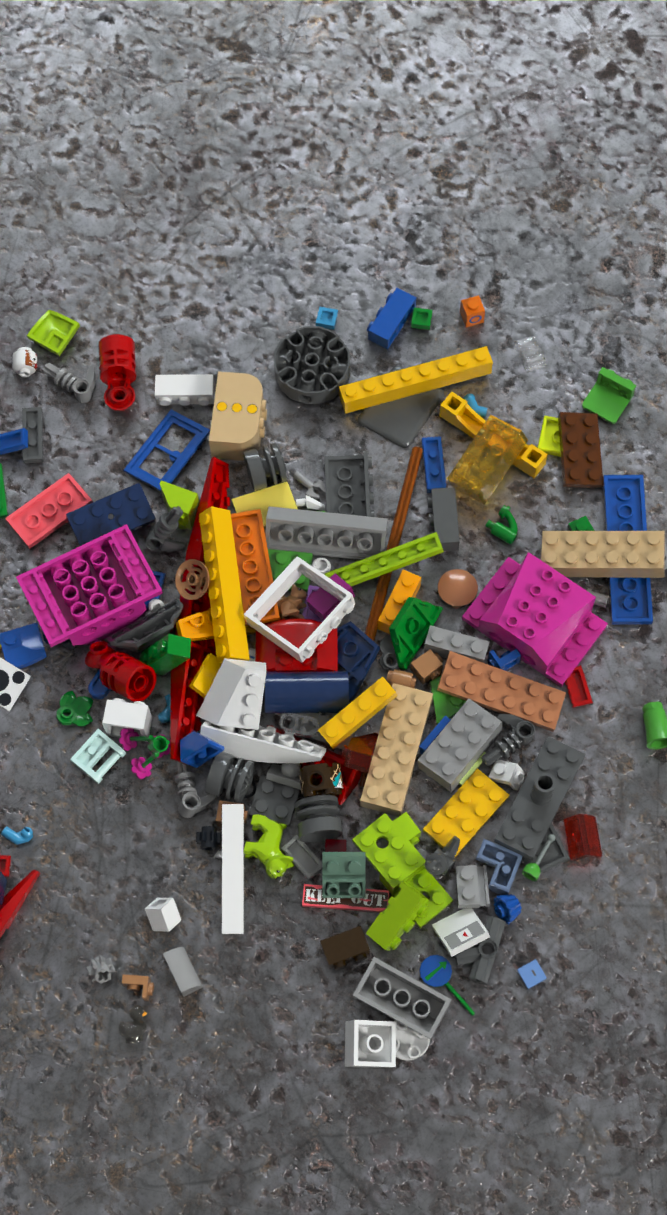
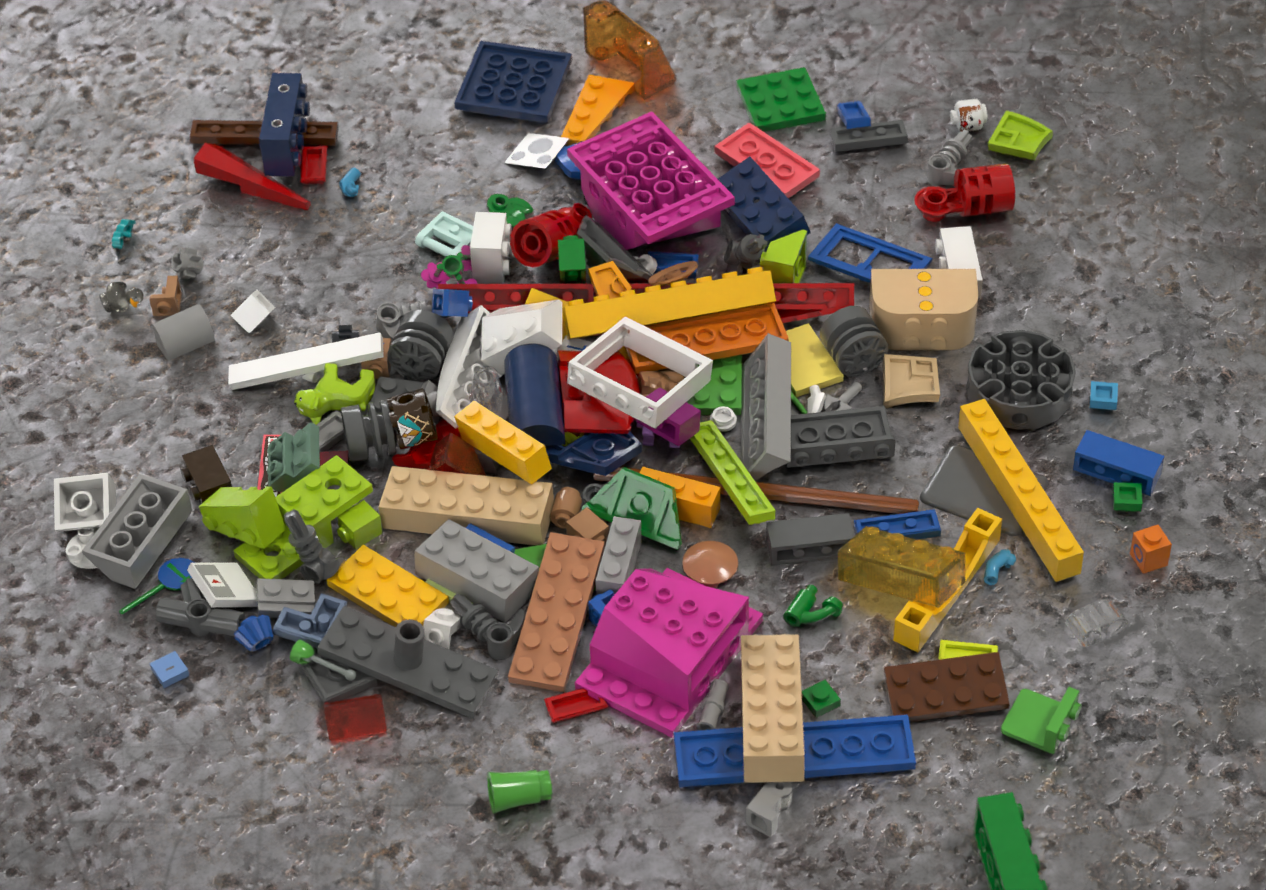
camera: 85 degrees right, 20 degrees down
none -> teal piece [112,219,136,249]
none -> tan plate [883,354,940,408]

